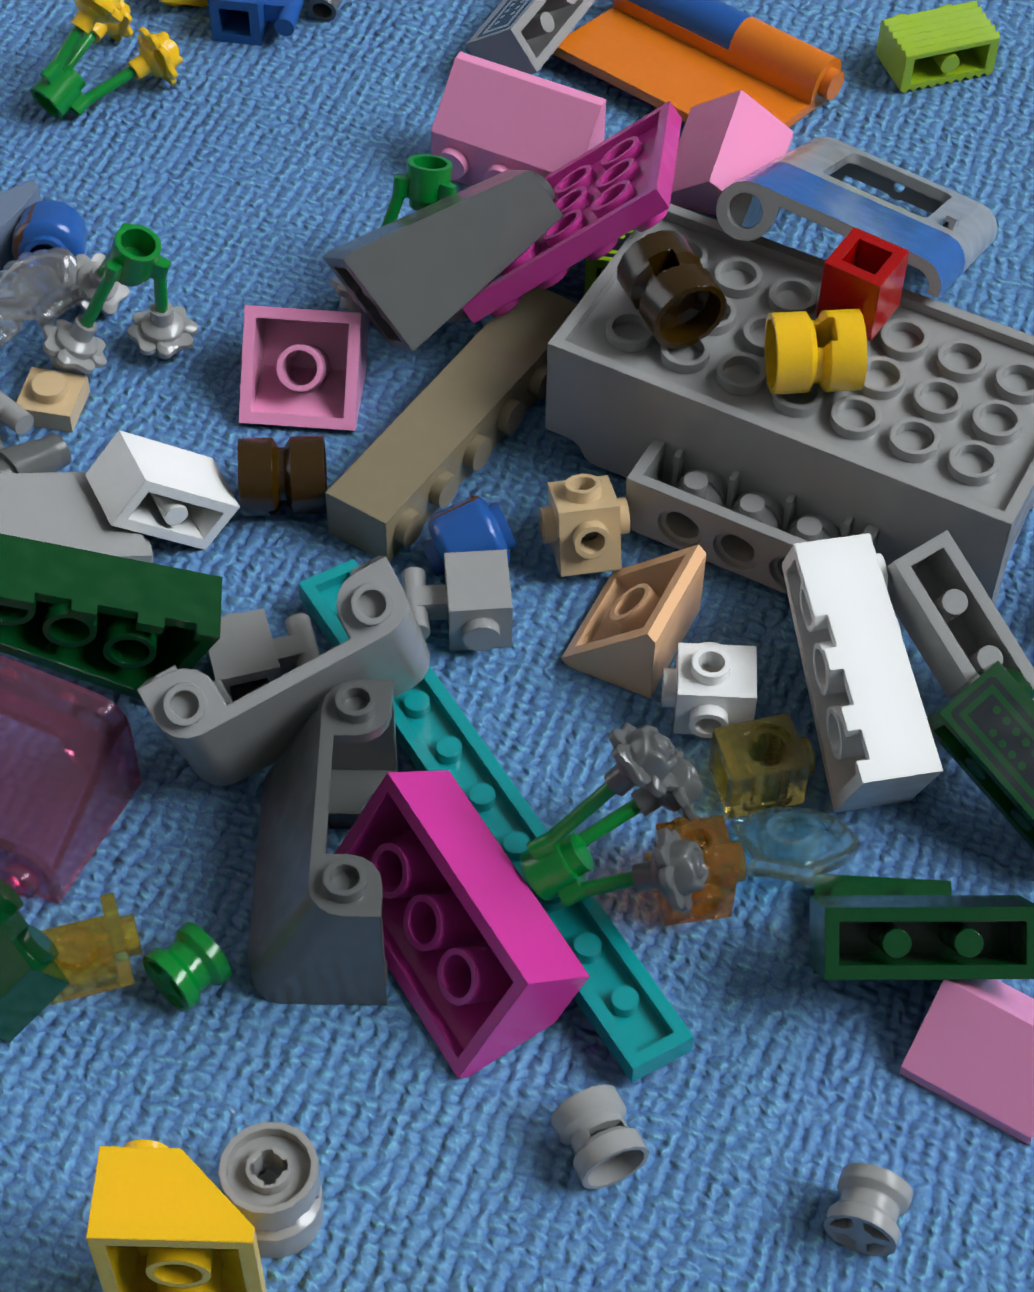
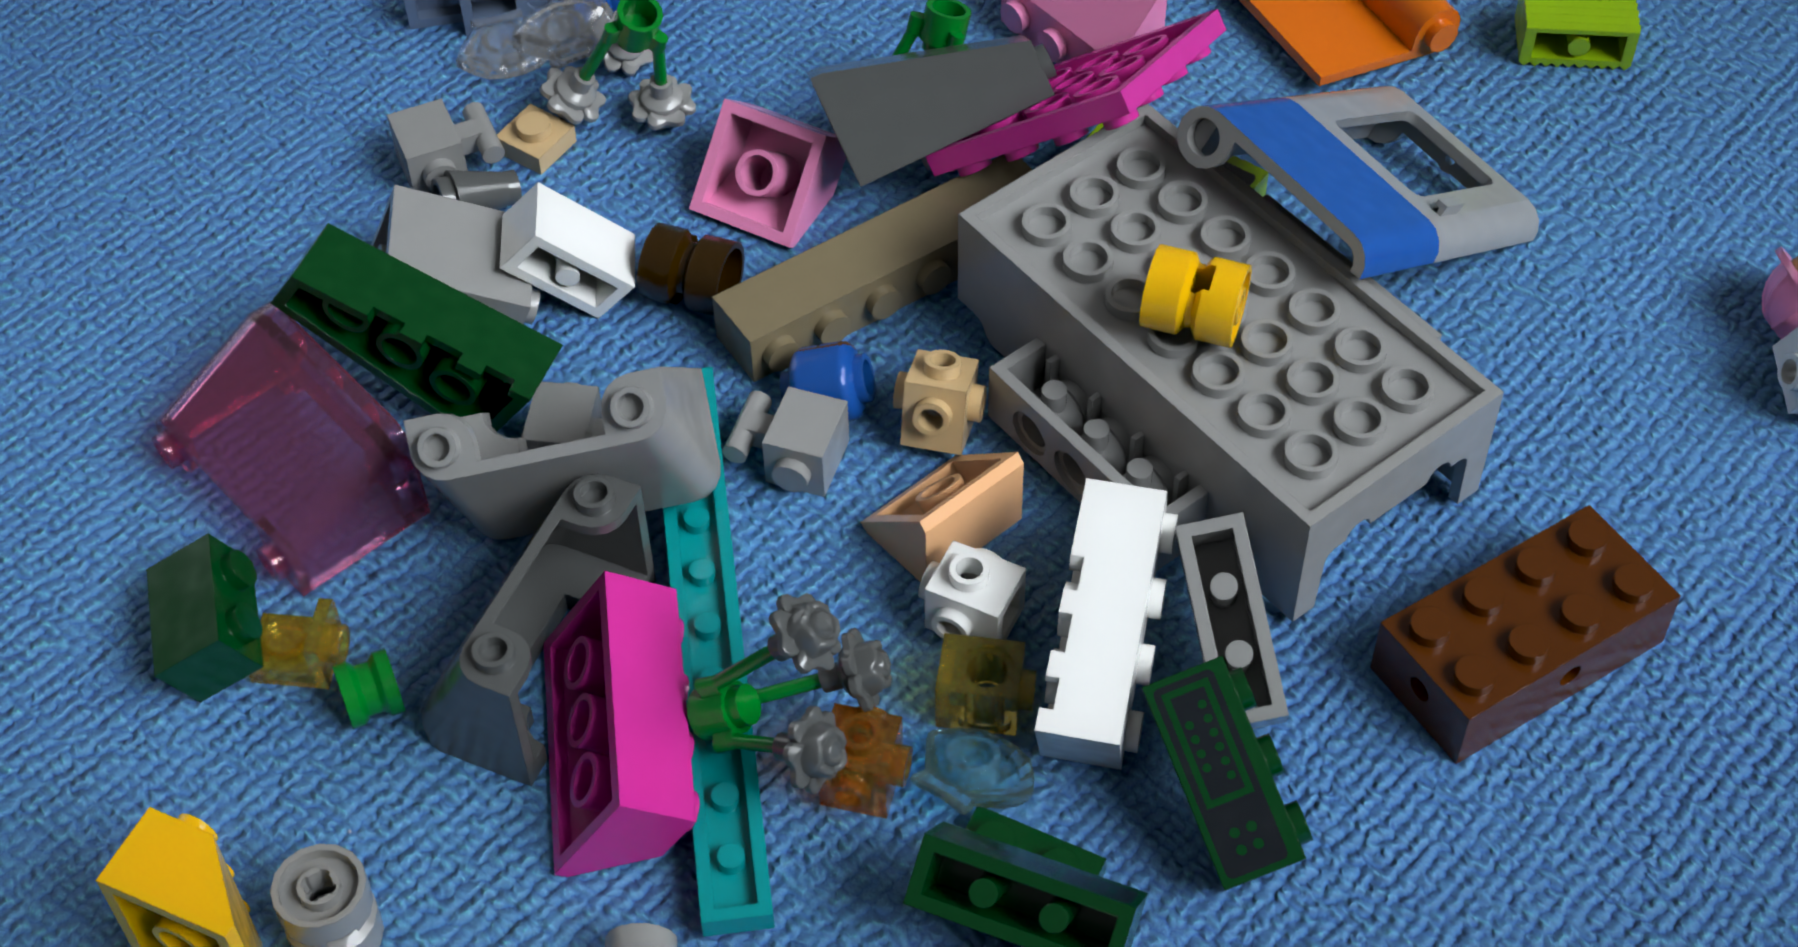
camera: 25 degrees right, 0 degrees up
dark brown wheel [617,230,727,348] -> none
bright pink slope [670,90,793,226] -> none
red brick [816,227,910,342] -> none

